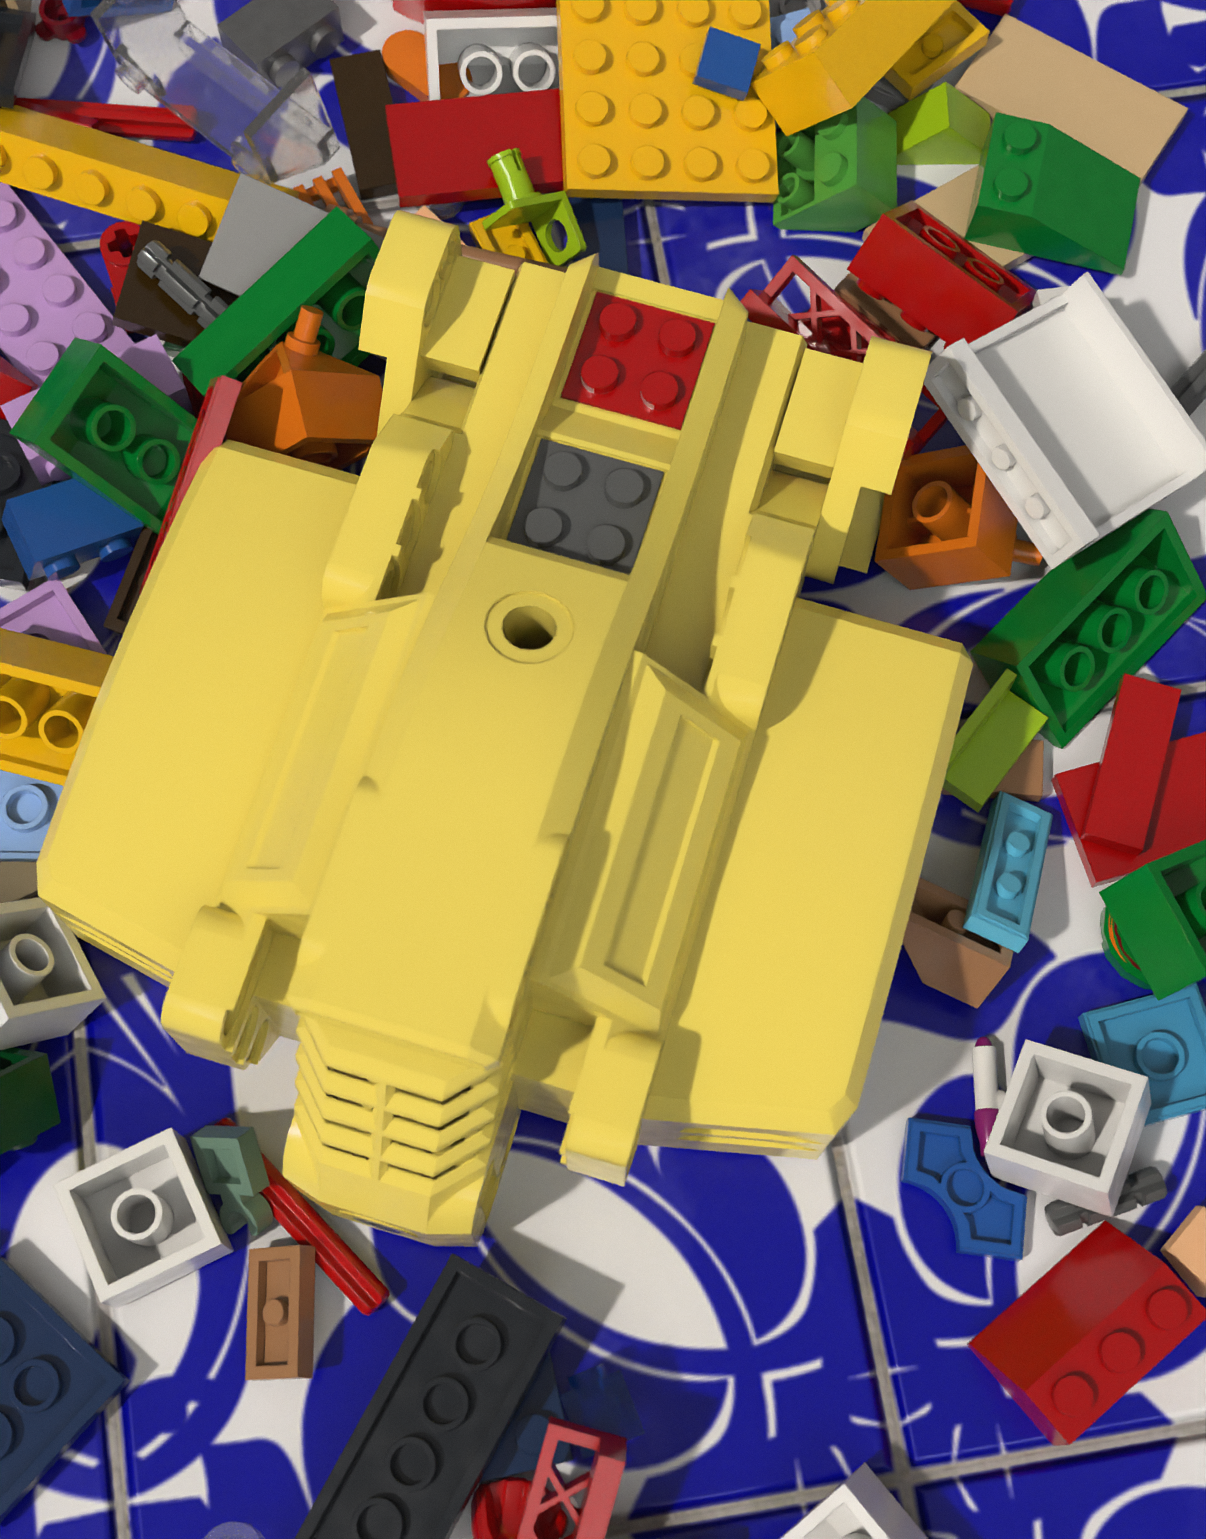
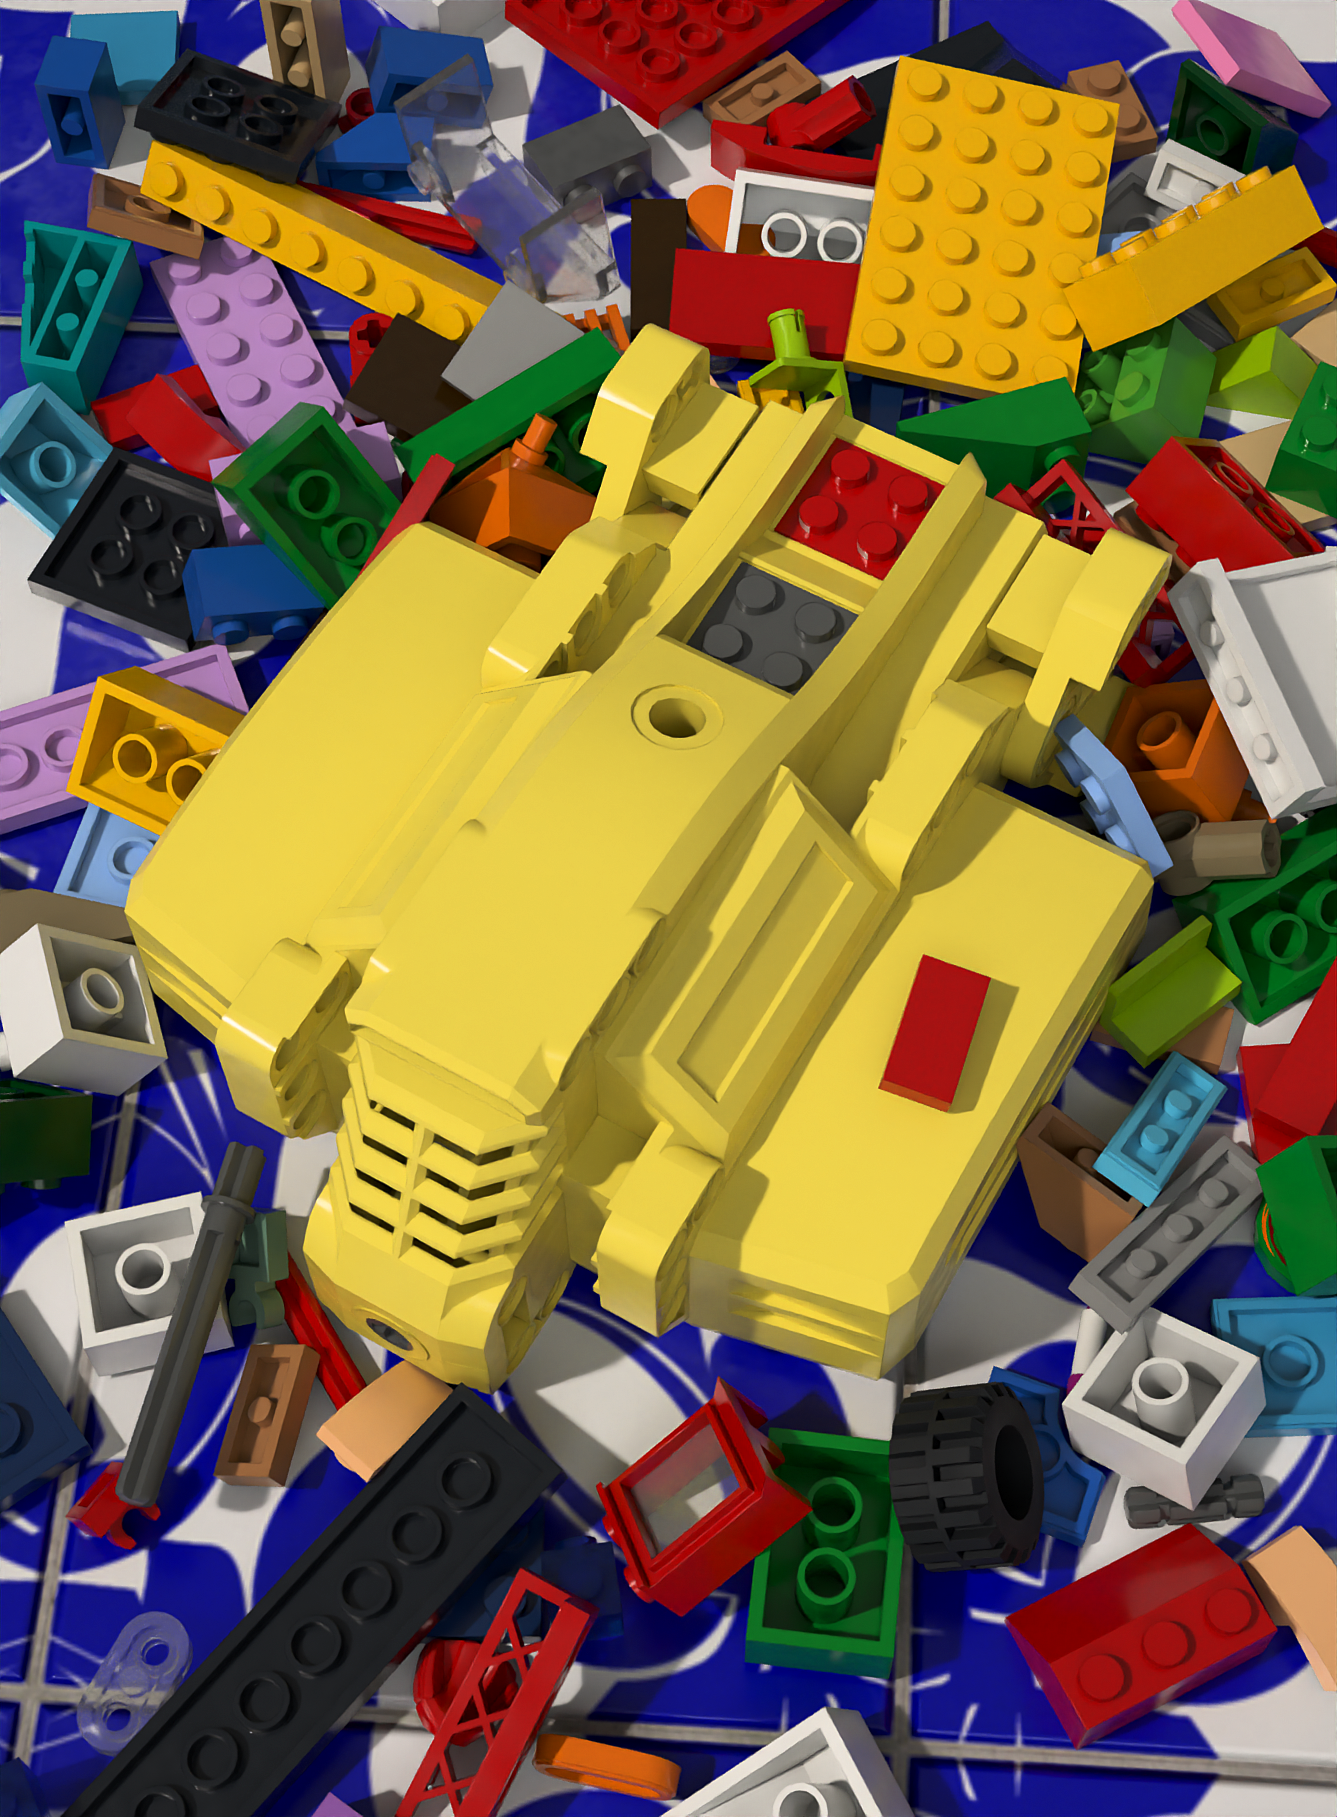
camera: 15 degrees right, 10 degrees down
dark grey axle [137,240,229,329] -> none
blue tile [692,27,761,101] -> none
none -> red tile [65,1461,161,1550]
none -> dark grey axle [115,1142,266,1507]
none -> blue slope [315,112,435,202]
none -> light nougat slope [316,1360,454,1482]
none -> red window [595,1376,813,1617]
none -> green brick [745,1427,904,1680]
none -> red tile [878,954,991,1113]
none -> black tyre [889,1382,1044,1572]
none -> green slope [895,377,1092,514]
none -> light blue plate [1054,714,1174,878]
none -> light grey plate [1068,1134,1264,1335]
none -> dark tan piece [1086,810,1282,896]

